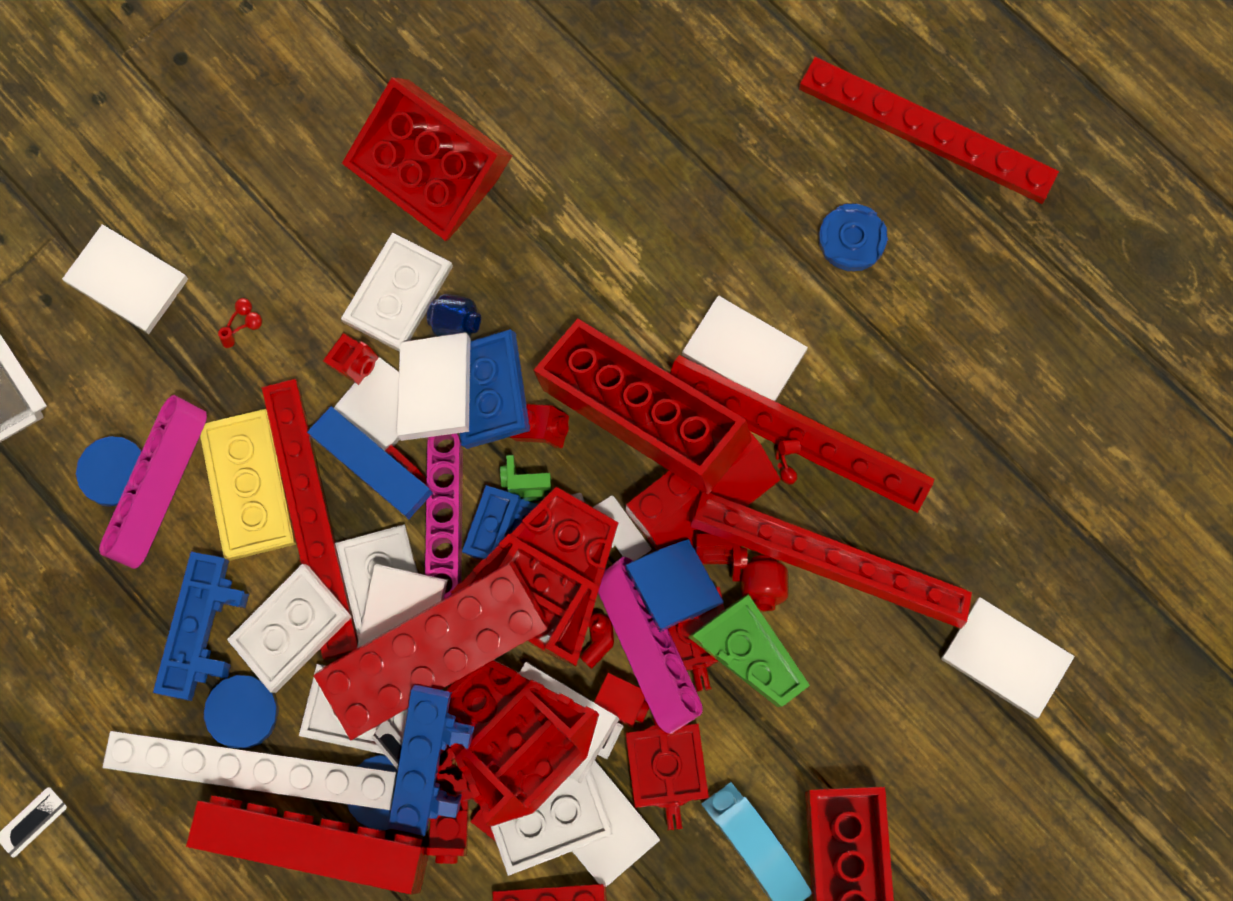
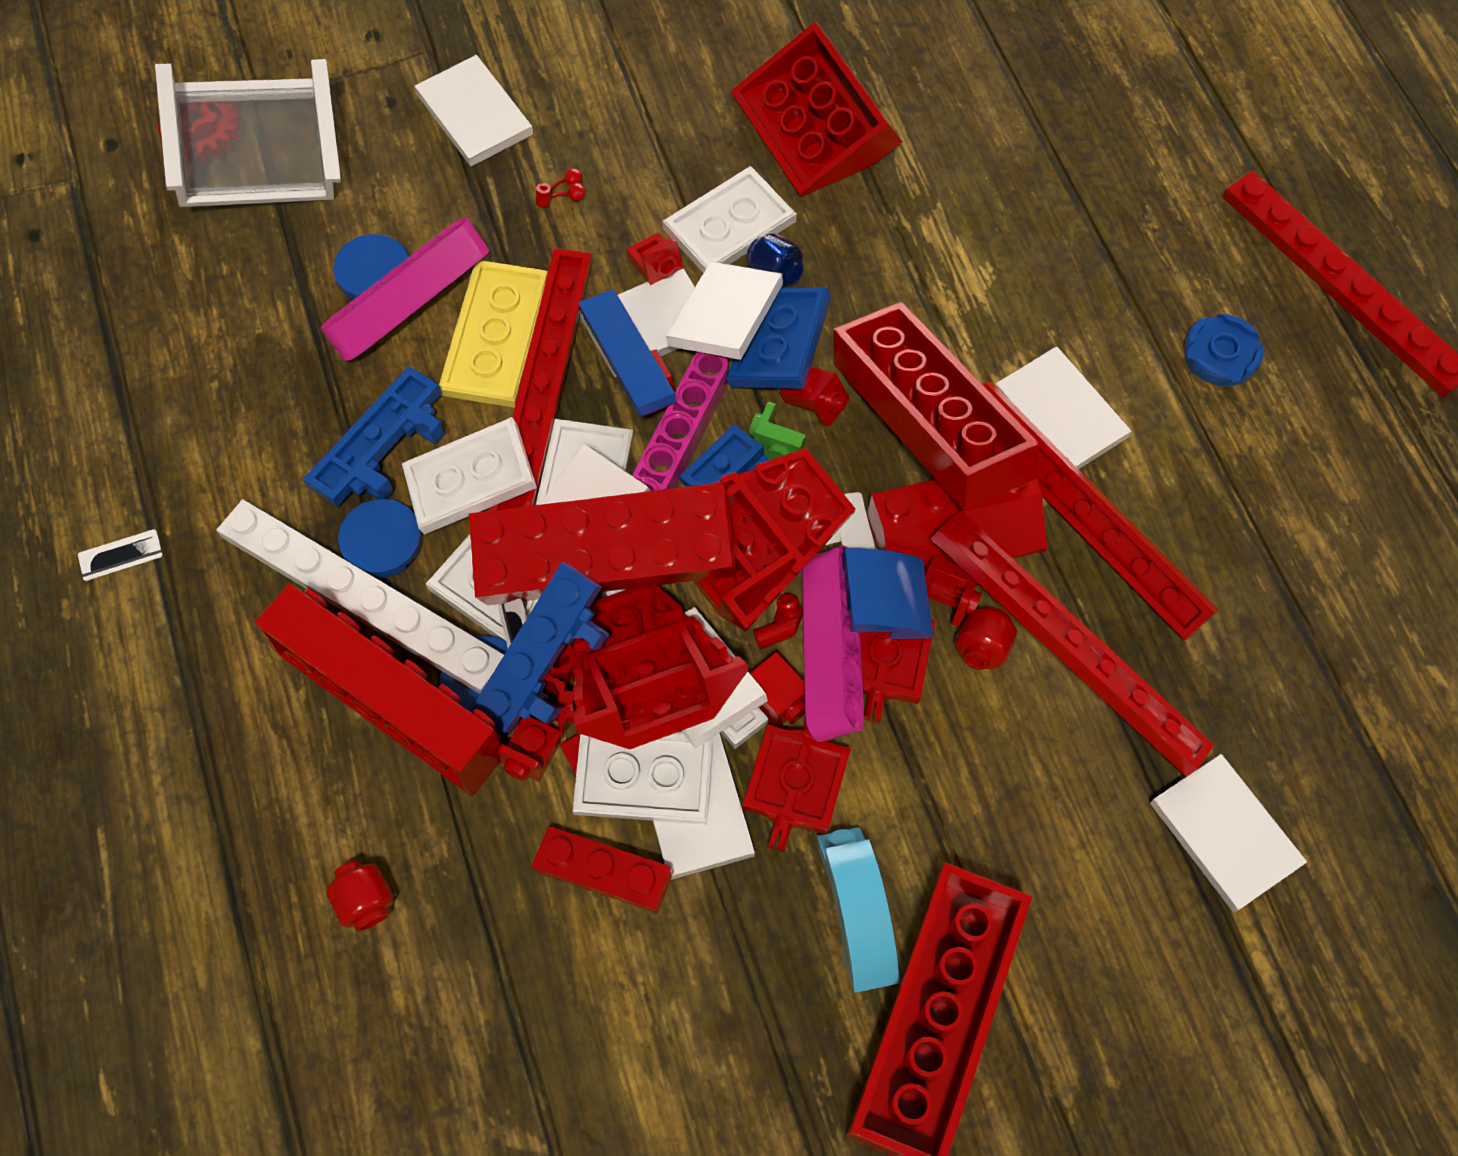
camera: 20 degrees right, 10 degrees down
bright green wing [688,594,810,707] -> none
red piece [775,439,801,485] -> none

